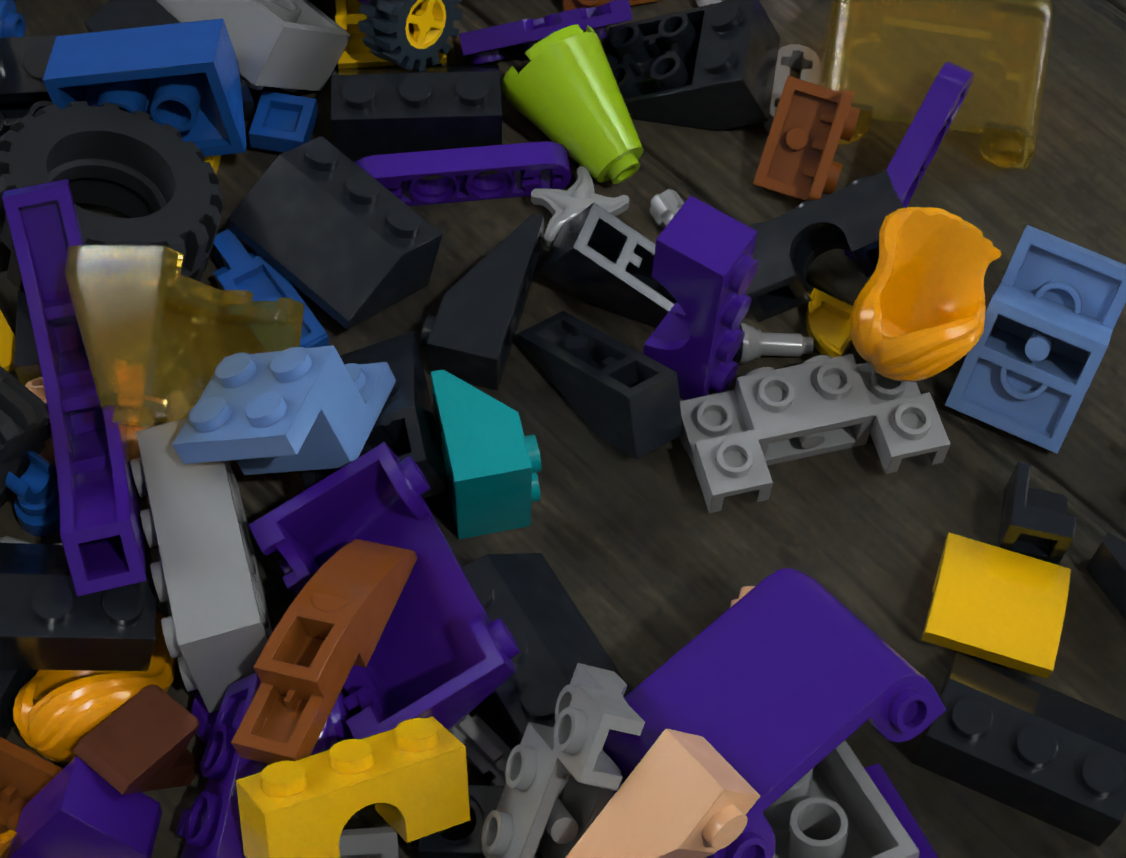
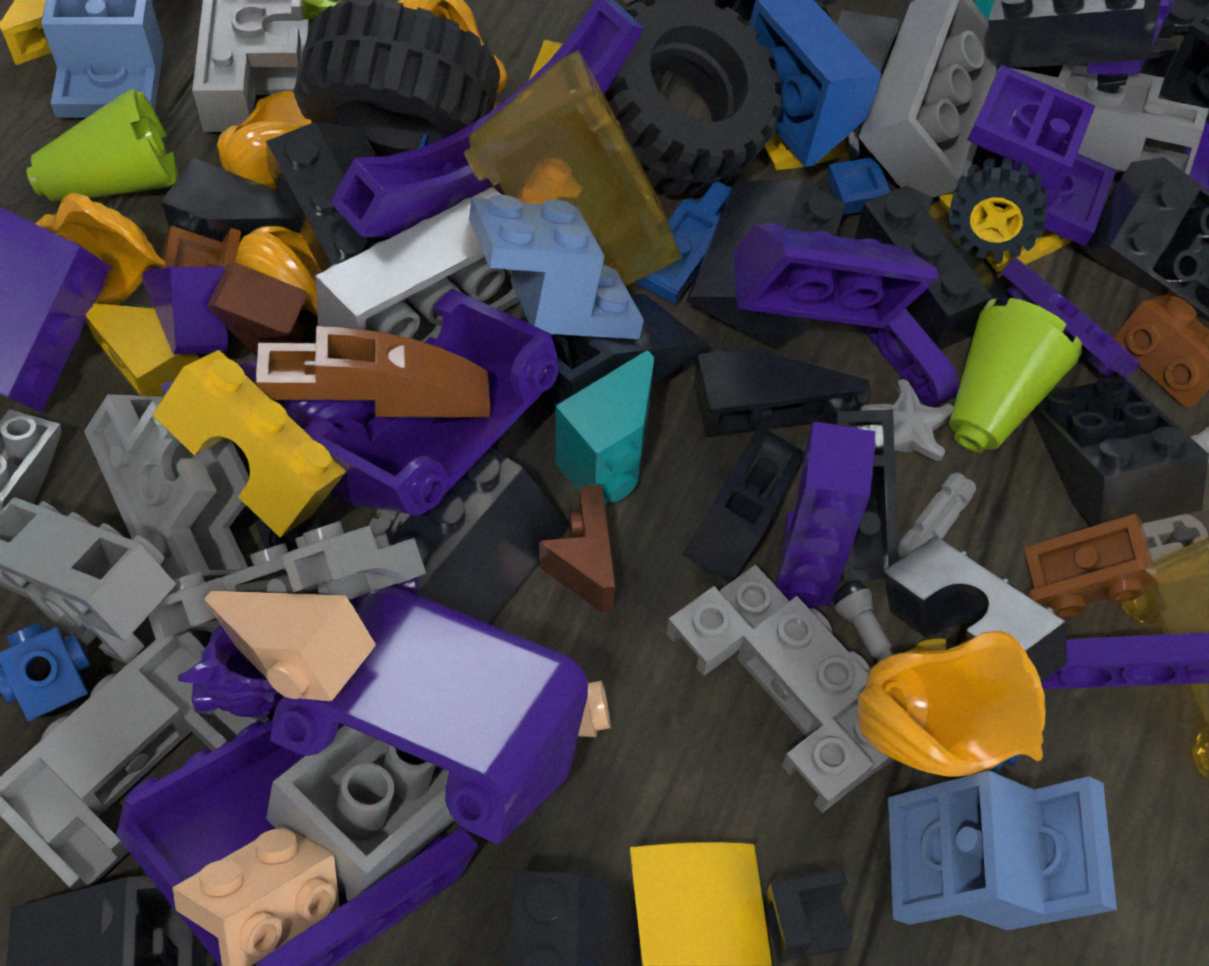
camera: 65 degrees right, 0 degrees up
none -> copper slope [539,485,615,613]
none -> dark purple slope [733,223,938,329]

